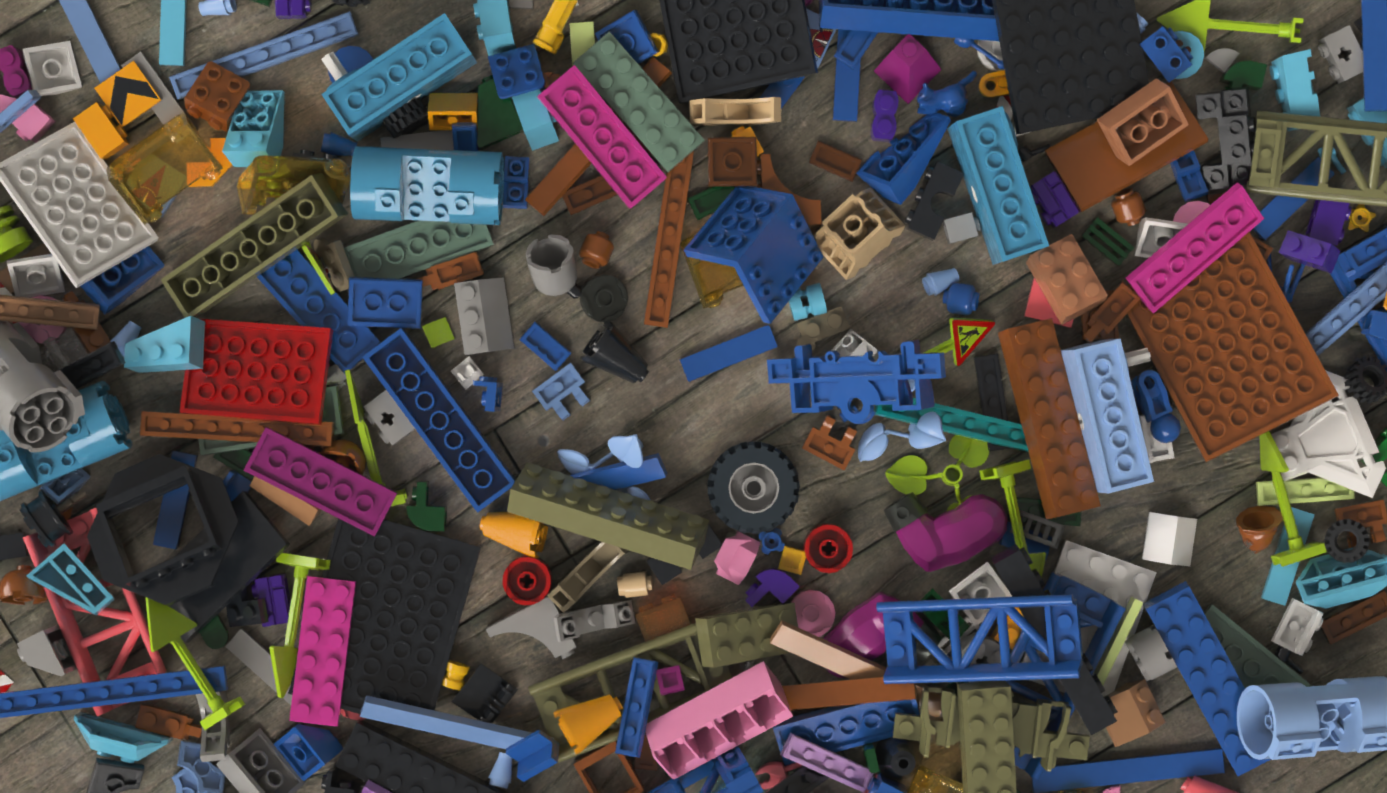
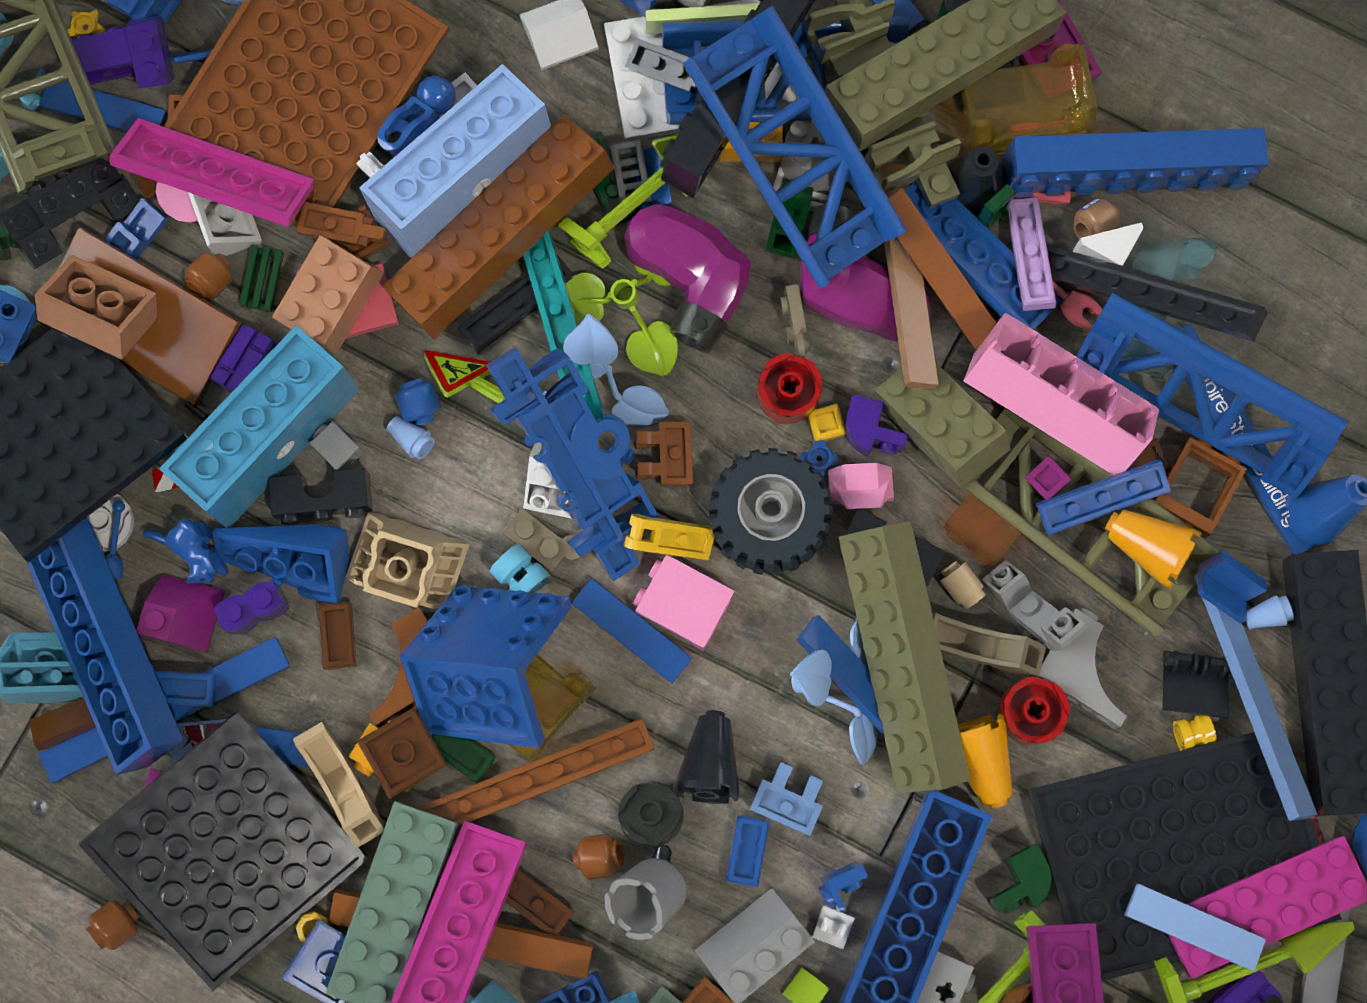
camera: 120 degrees left, 10 degrees down
bright pink tile [791,590,836,637] -> none
white slope [949,562,1012,627] -> none
light orange plate [978,70,1009,98] -> none
none -> yellow plate [624,514,714,560]
none -> hinge [625,38,699,95]
none -> bright pink panel [633,554,735,651]
none -> dark tan hinge [780,284,811,358]
none -> light blue tile [1124,884,1266,971]

